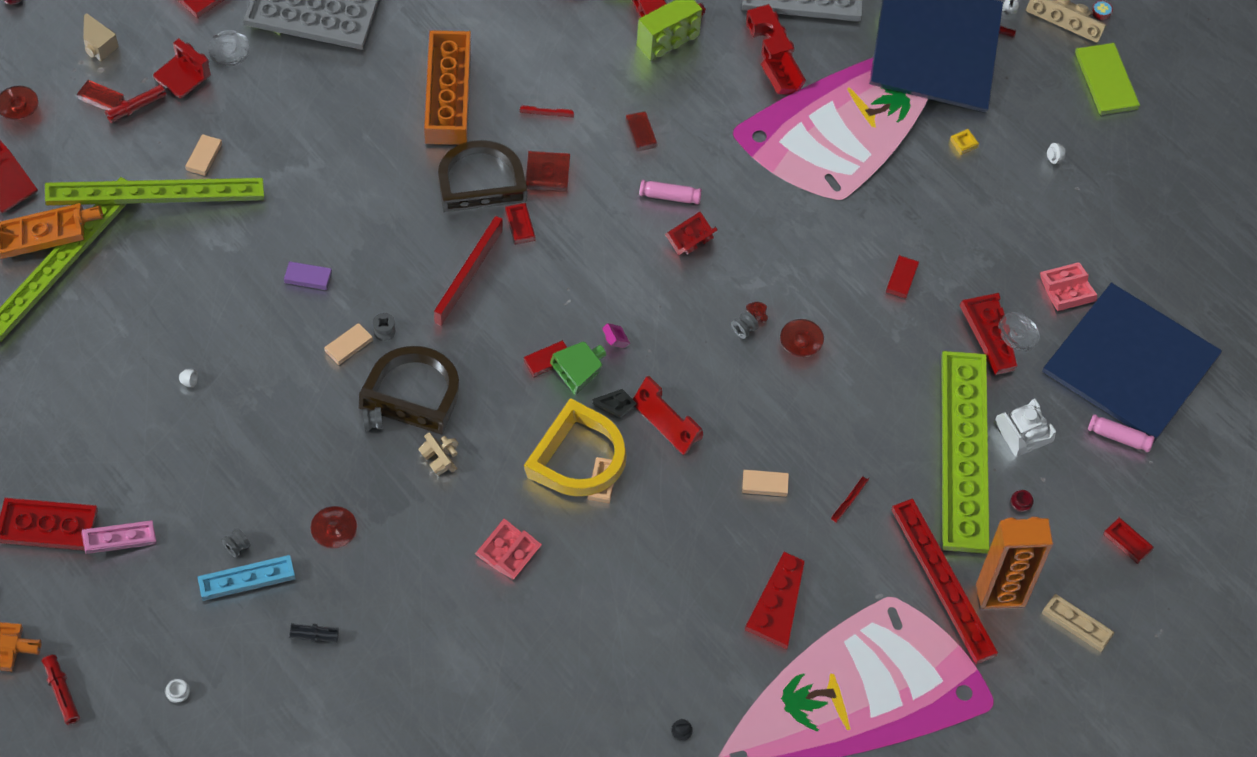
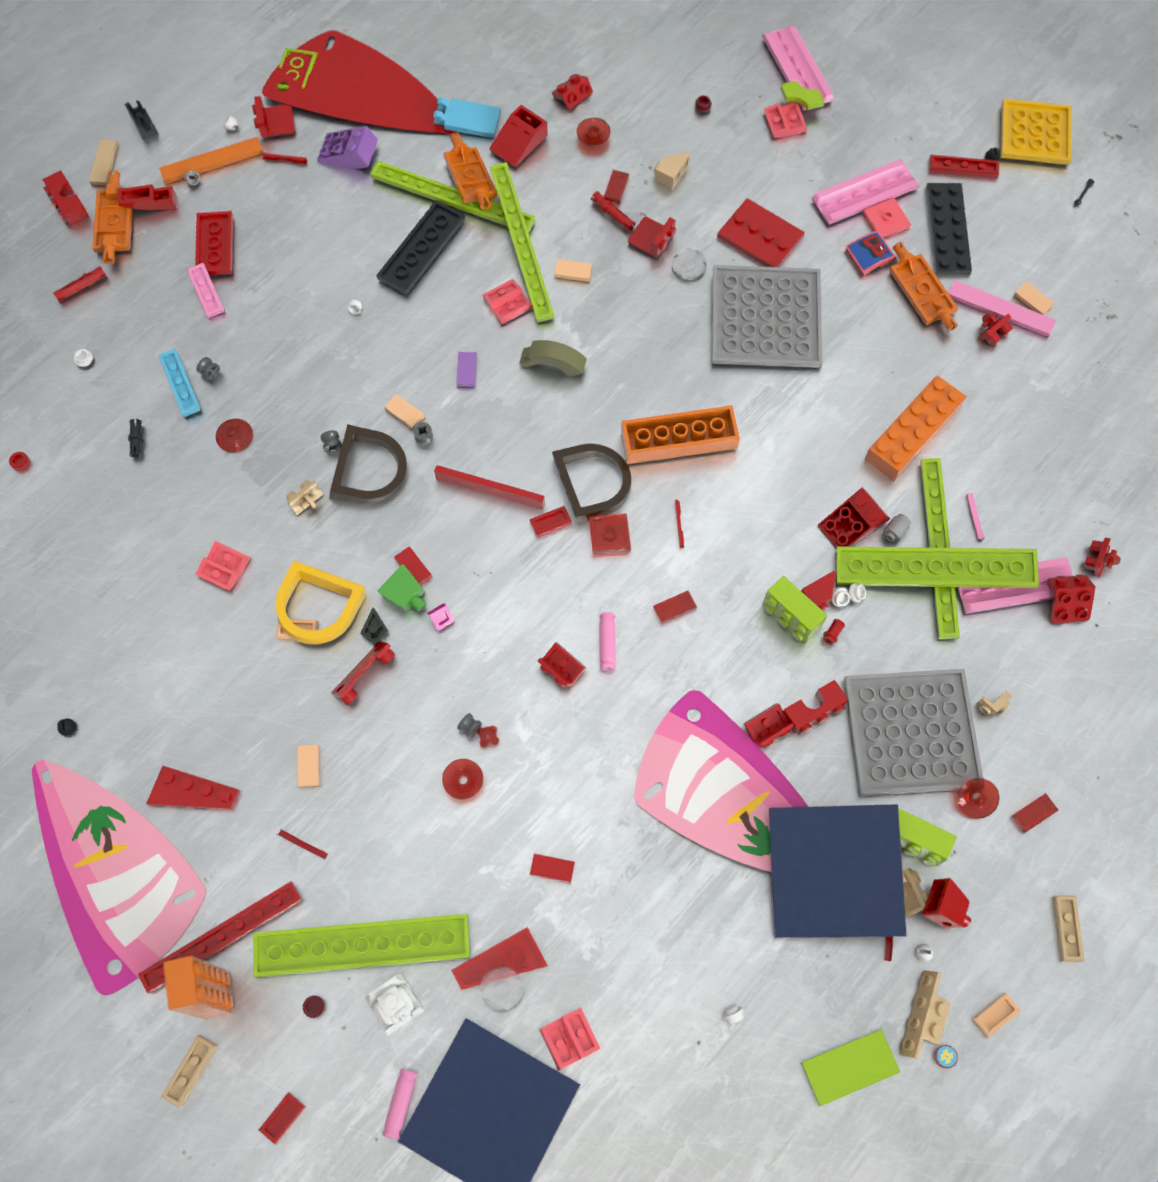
camera: 85 degrees right, 10 degrees up
yellow tile [950,129,979,155] -> none
none -> black plate [376,200,465,295]
none -> coral slope [483,279,533,324]
none -> olive arch [519,340,587,377]

